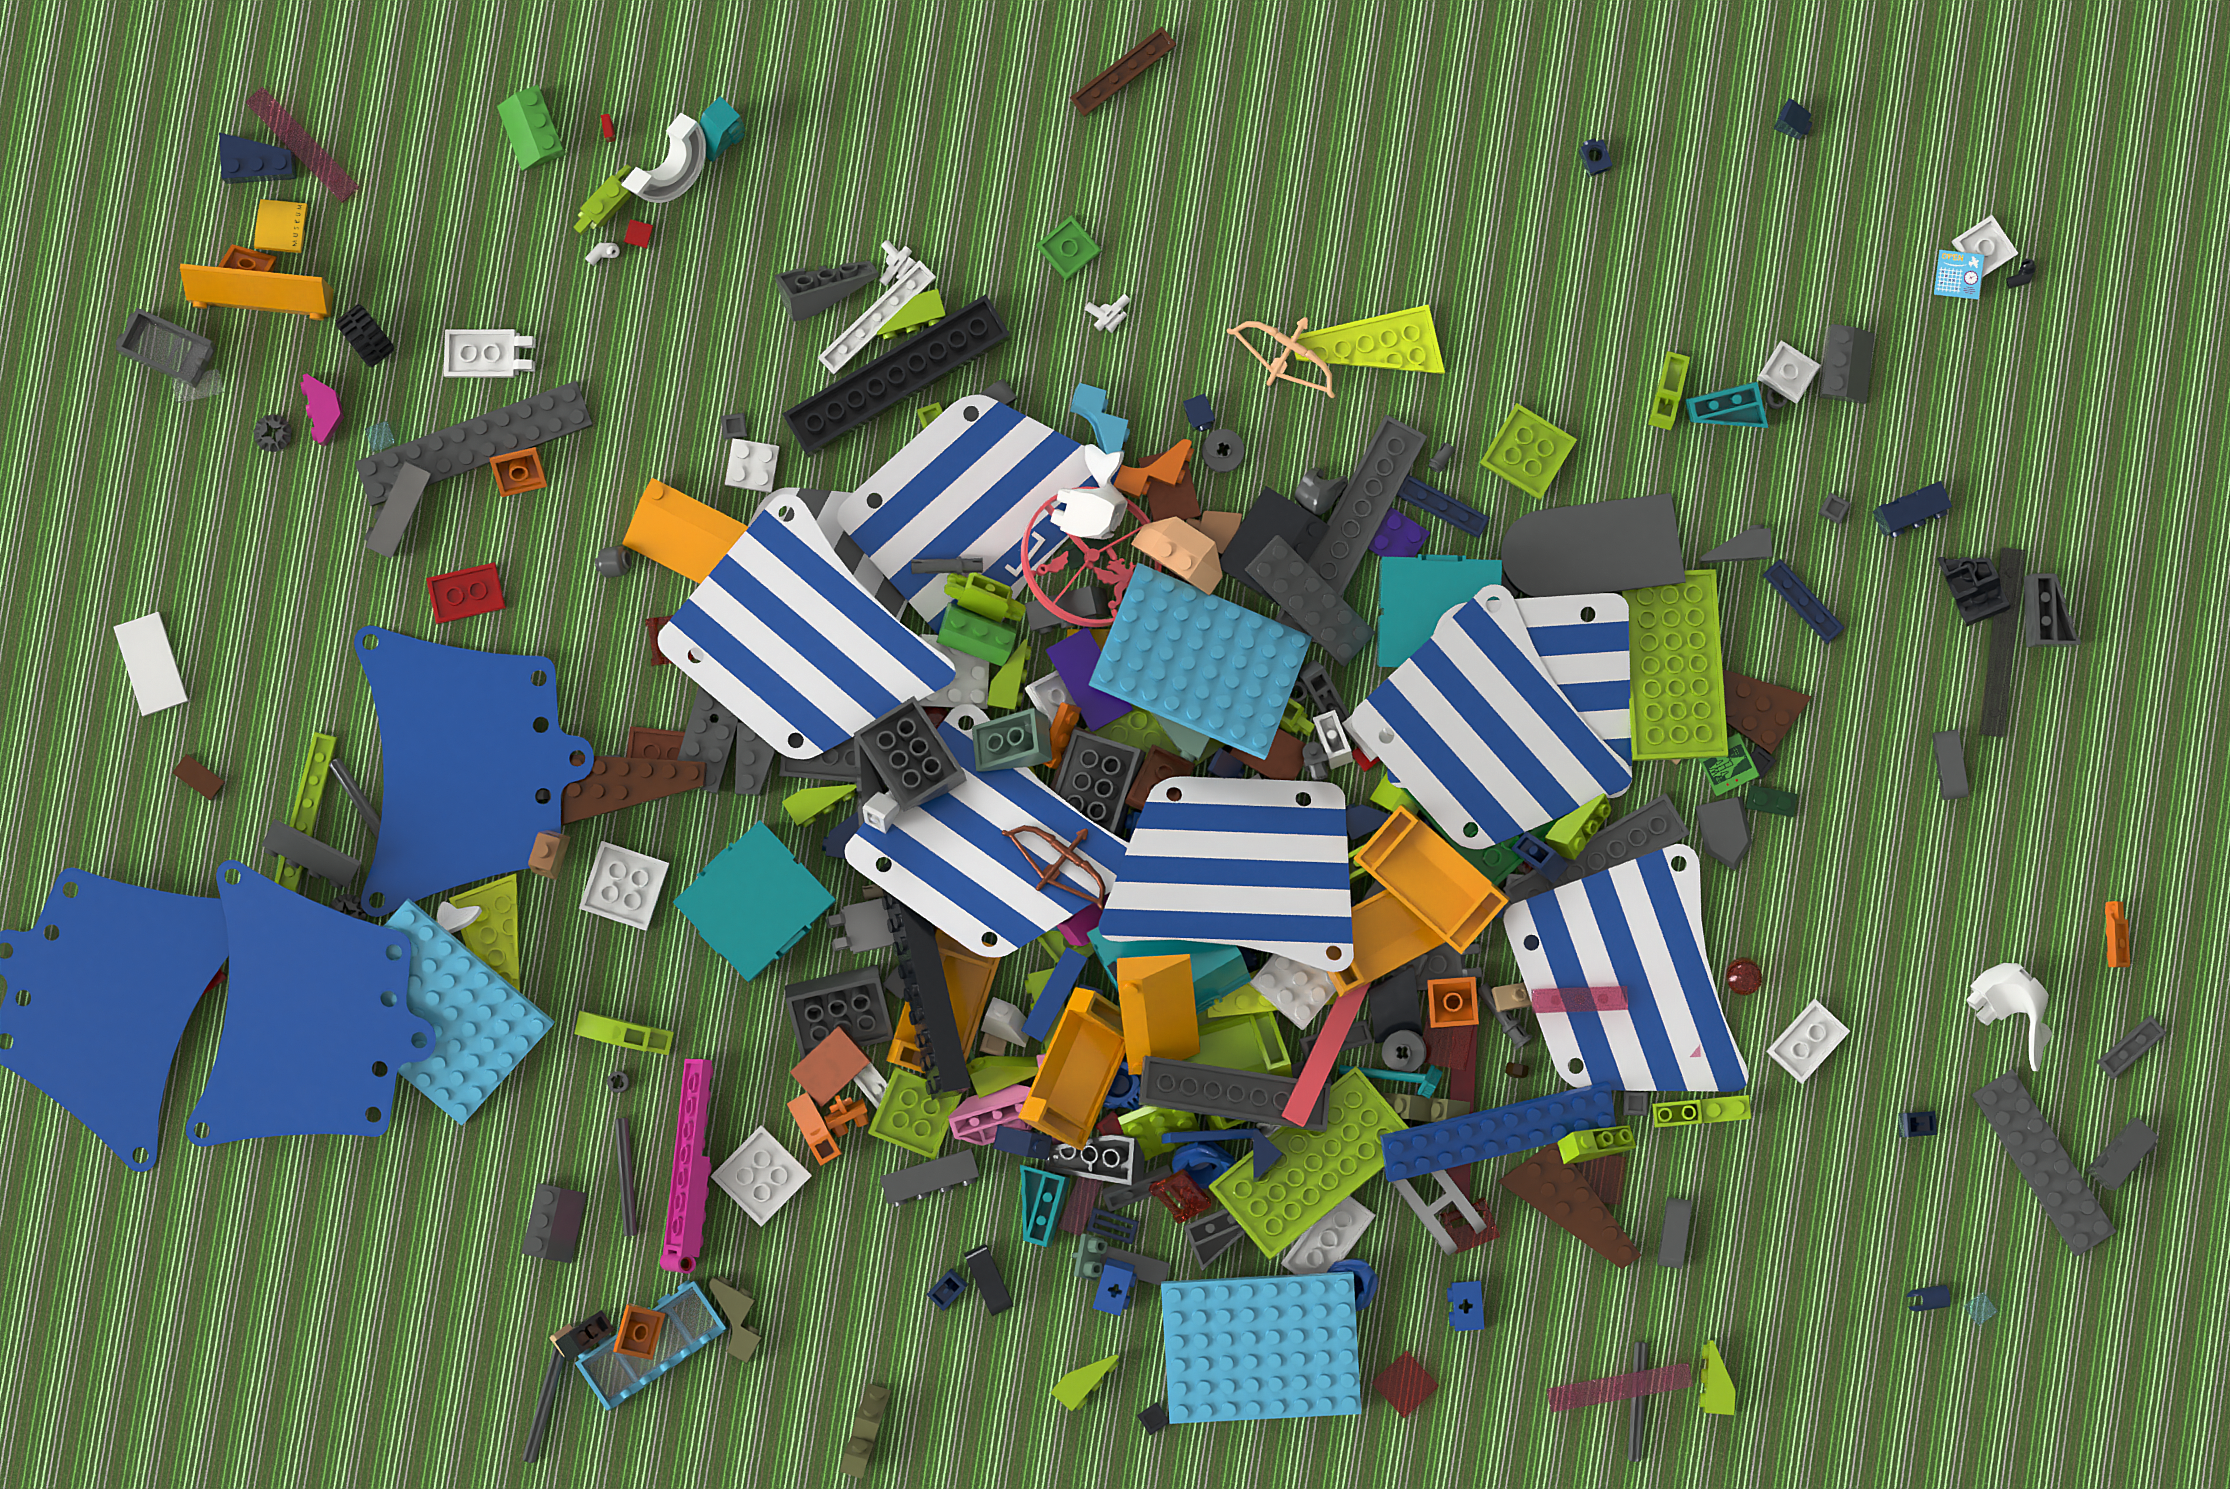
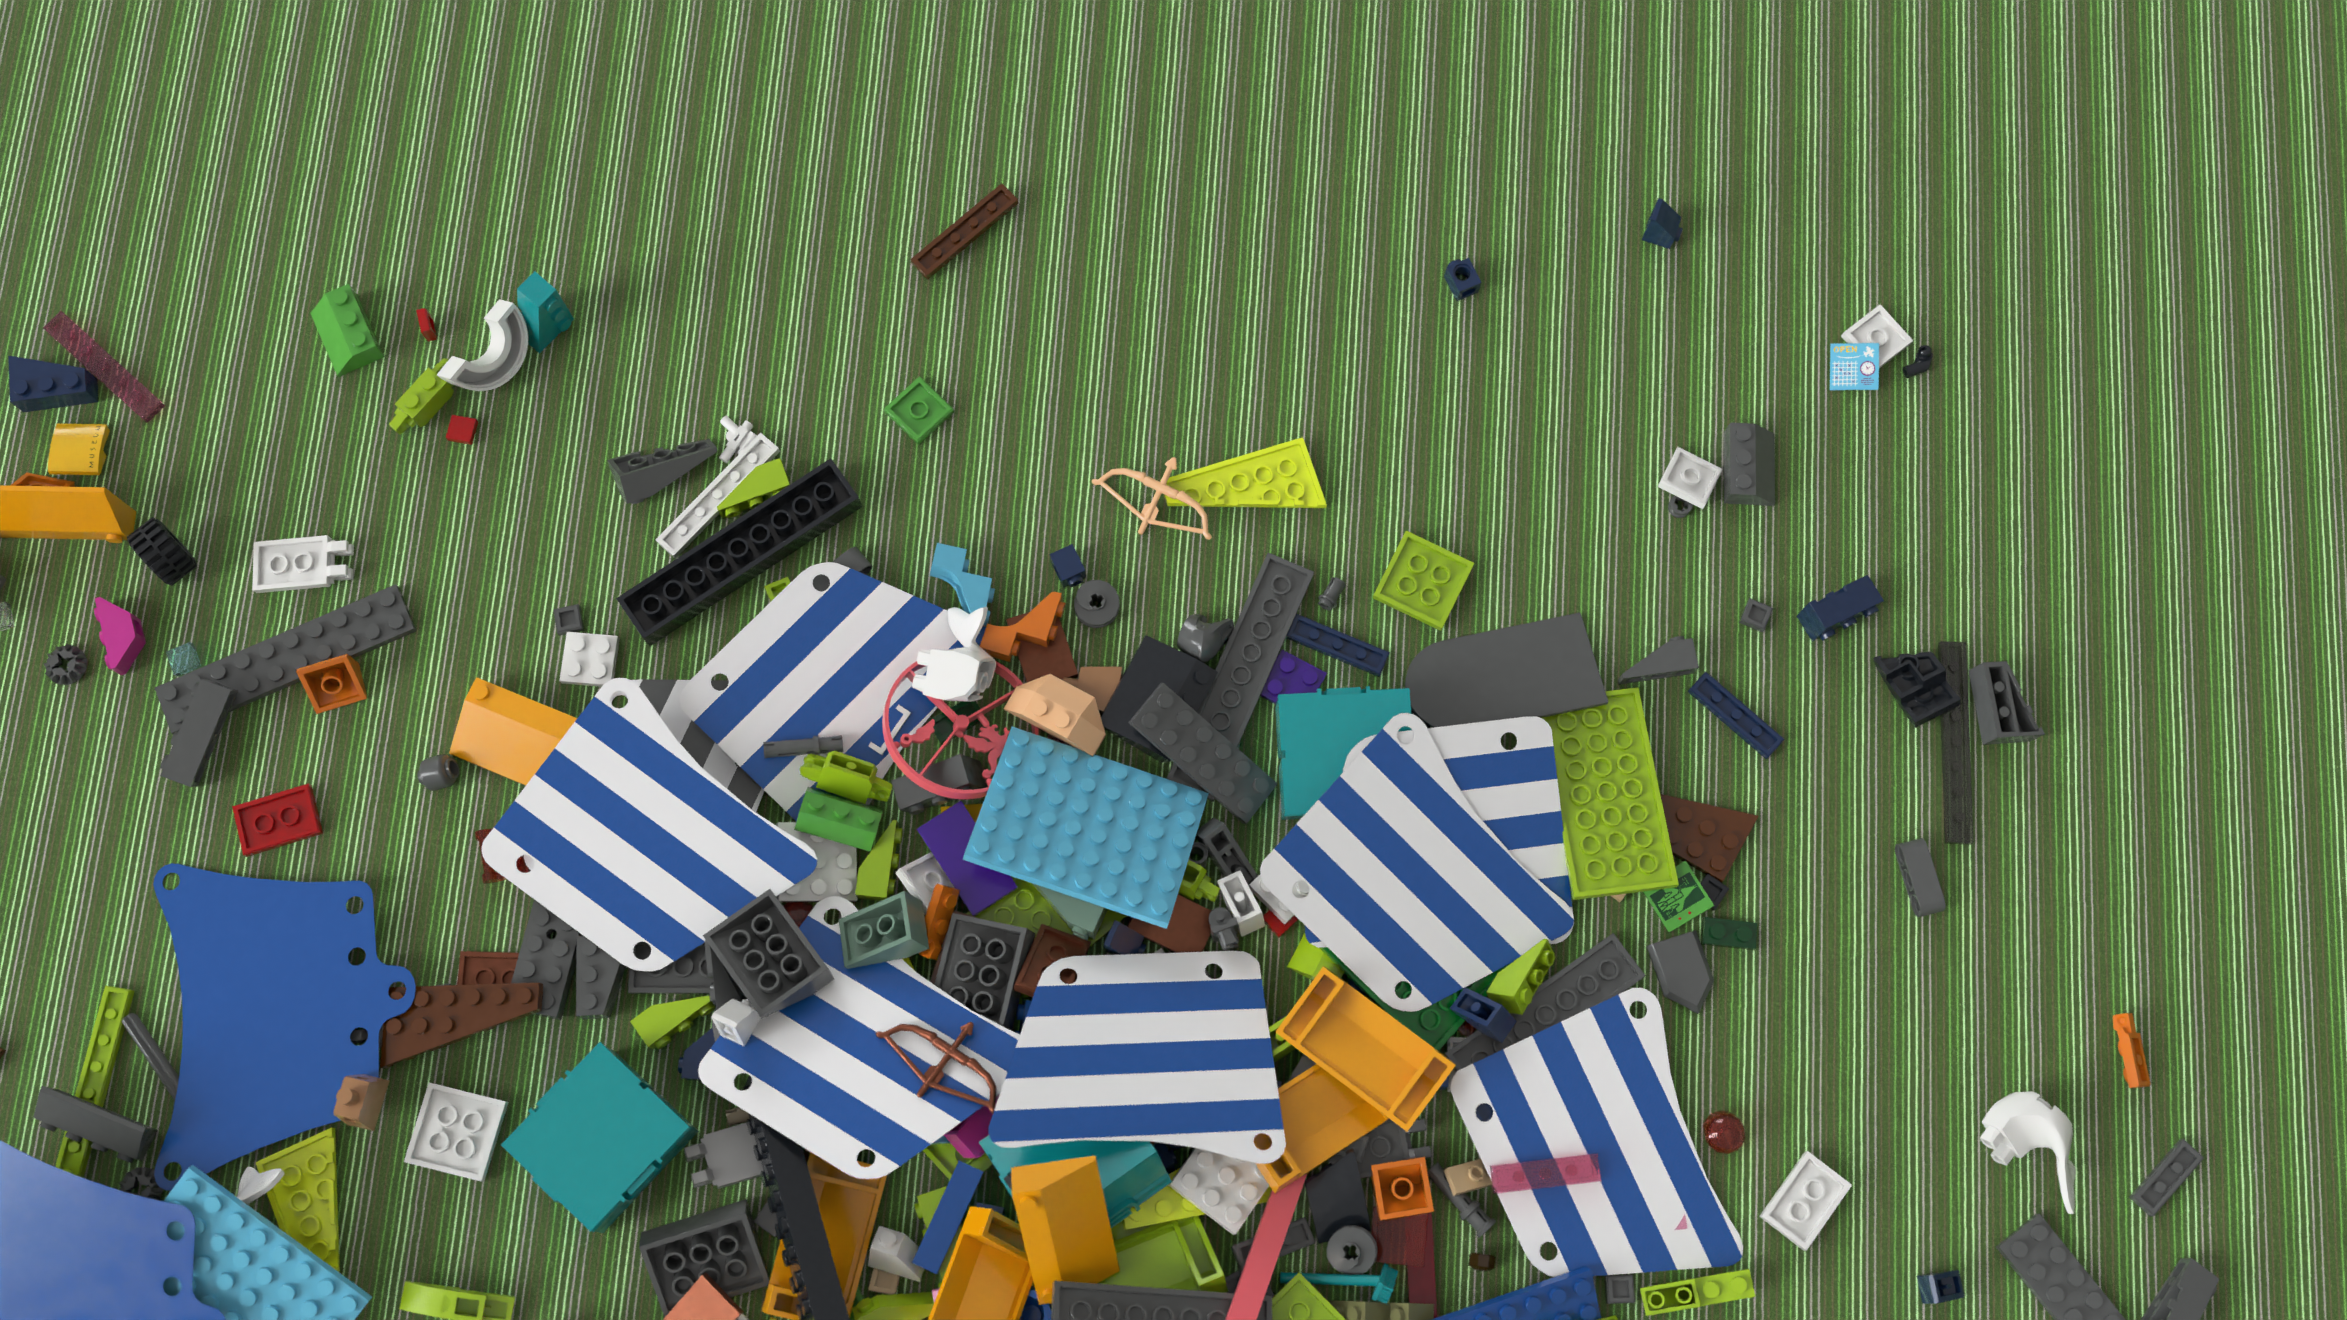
camera: 10 degrees left, 10 degrees down
white arm [585,243,620,266] -> none
white piece [1085,294,1131,333] -> none
dark blue slope [1345,803,1391,841] -> none
lime slope [1648,351,1690,430] -> none
teal wedge [1684,382,1768,428] -> none

